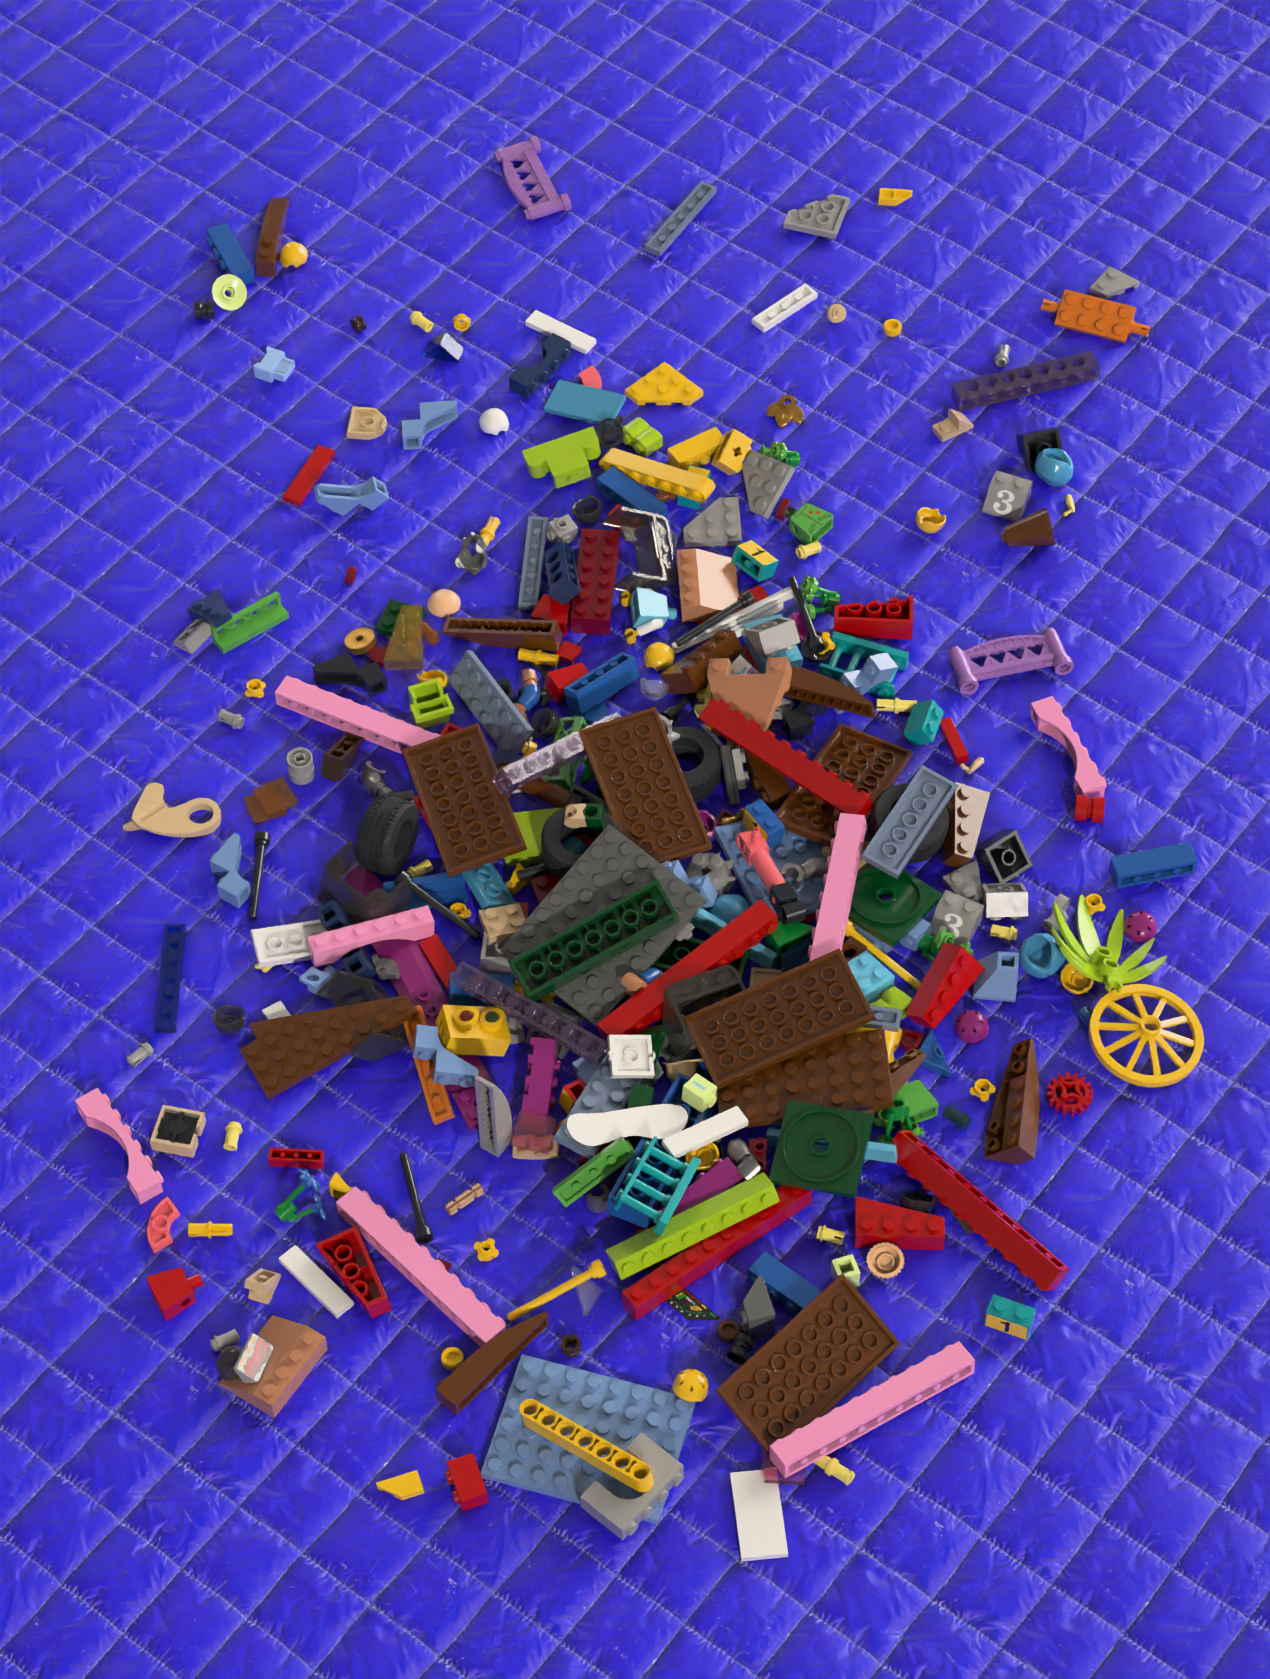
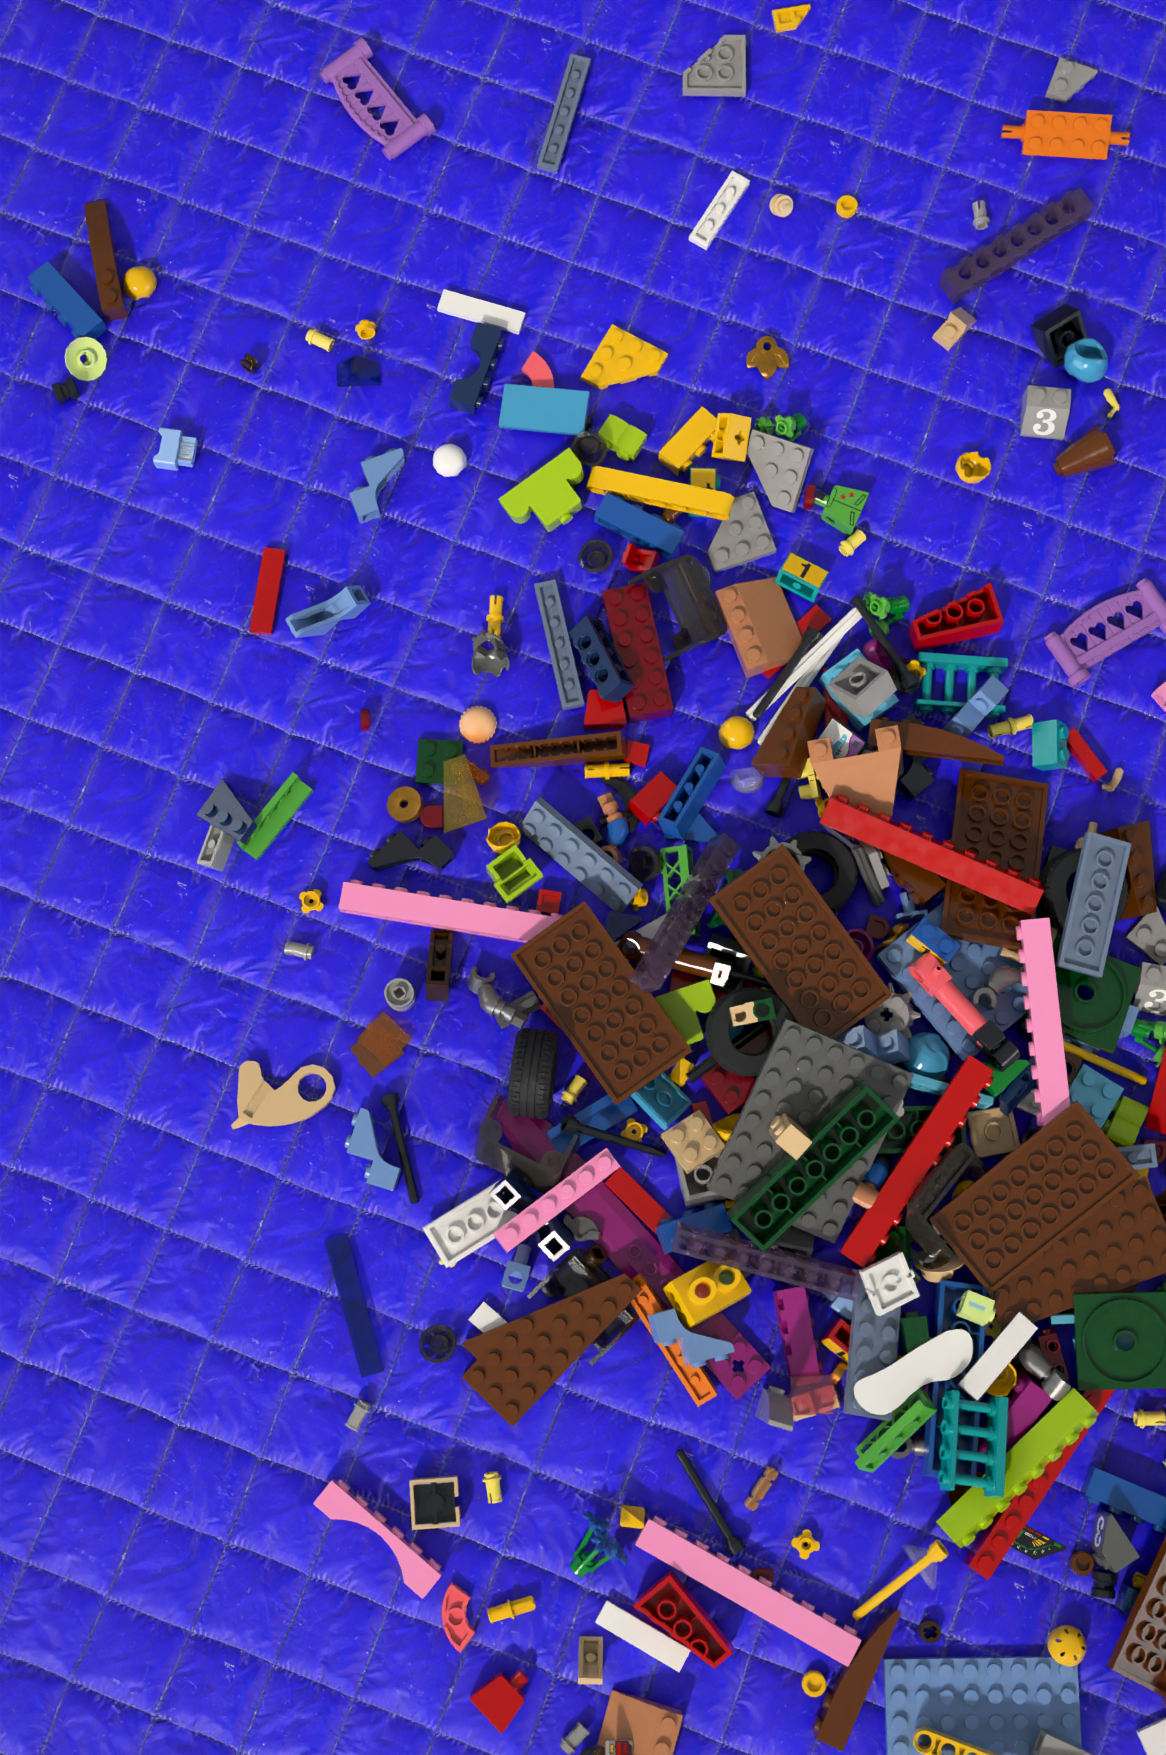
camera: 20 degrees left, 25 degrees up
red piece [268,1148,325,1169] -> none
tan tile [346,406,387,440] -> none
light grey brick [546,514,578,545] -> none
torso [621,587,677,644] -> none
none -> dark brown bush [583,1244,607,1269]
none -> tan brick [769,1113,812,1160]

